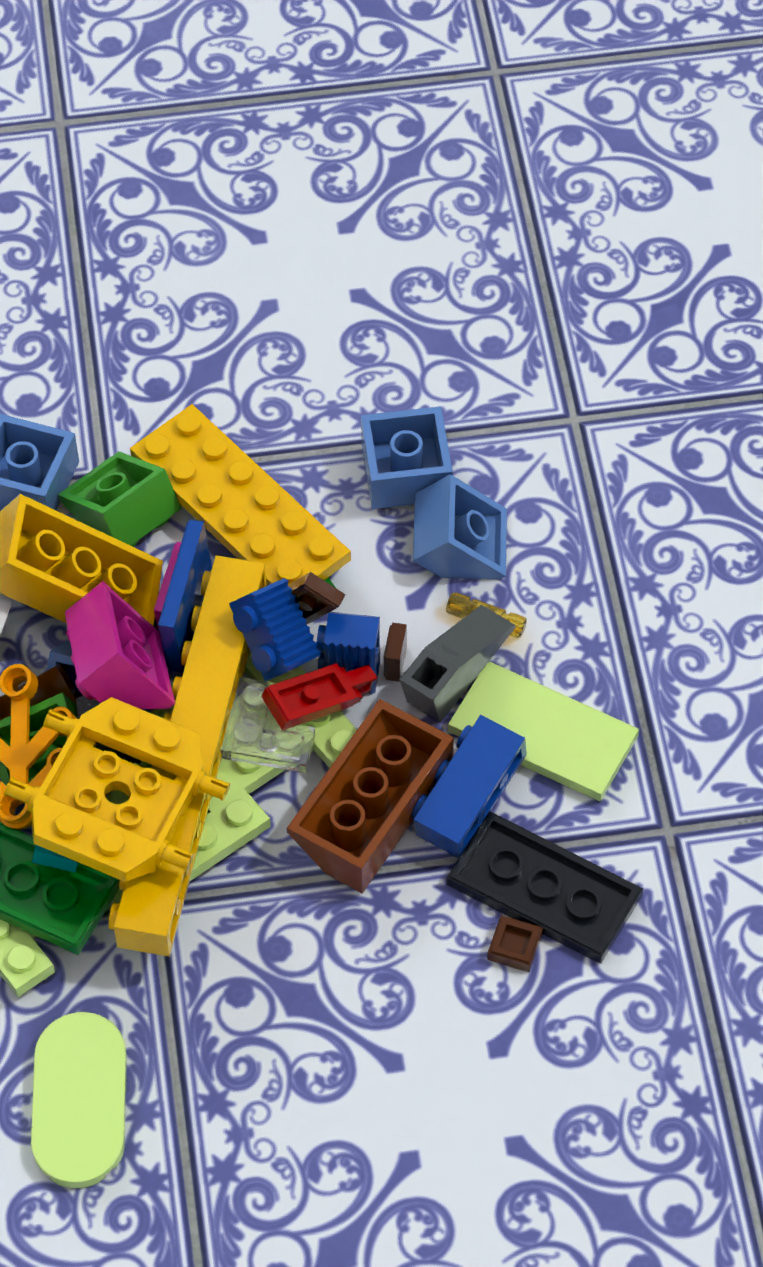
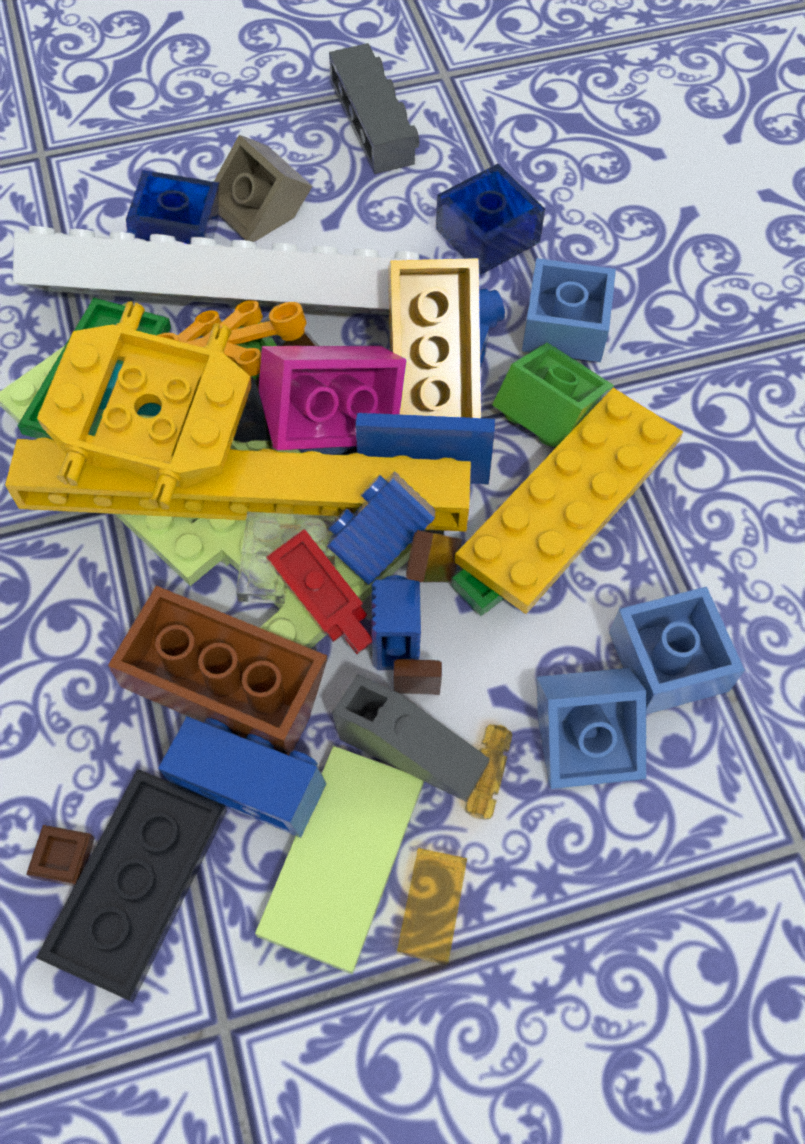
camera: 80 degrees right, 5 degrees up
none -> clear yellow tile [397,848,467,965]

